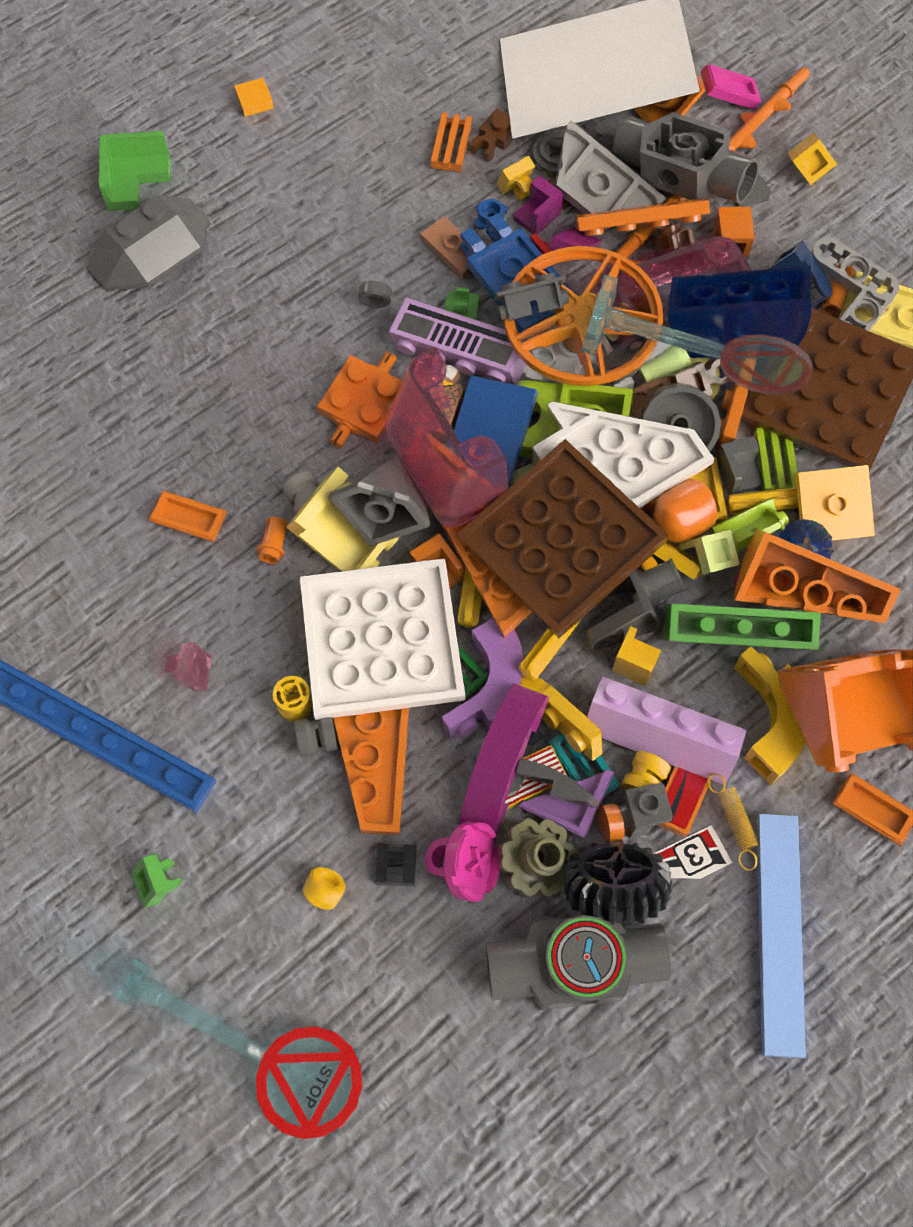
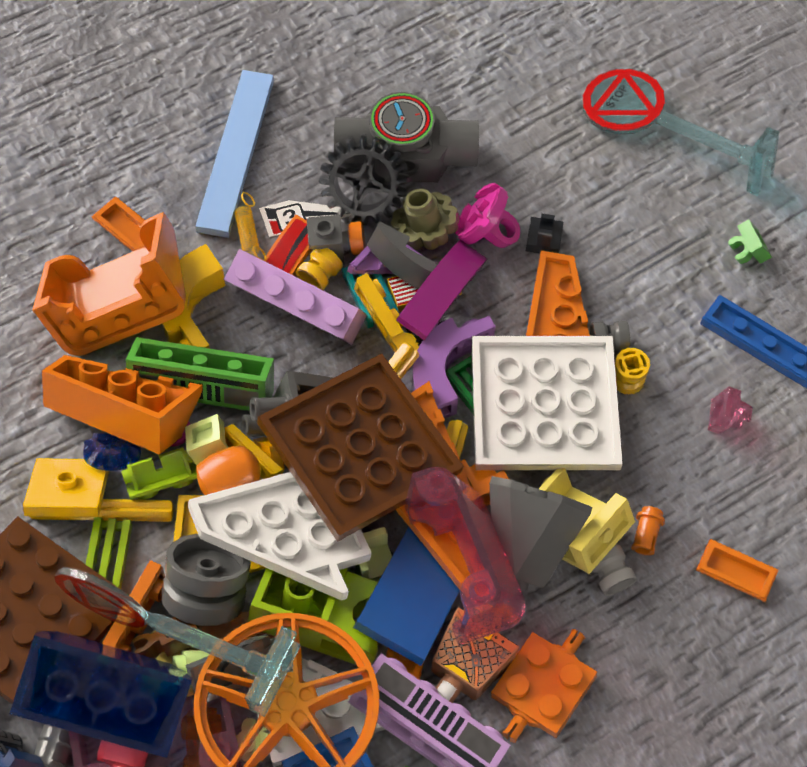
camera: 175 degrees left, 5 degrees down
yellow tile [303,867,346,910] -> none
dark grey hinge [494,273,569,321] -> none
yellow panel [612,626,662,686] -> none
dark grey panel [717,436,762,495] -> none

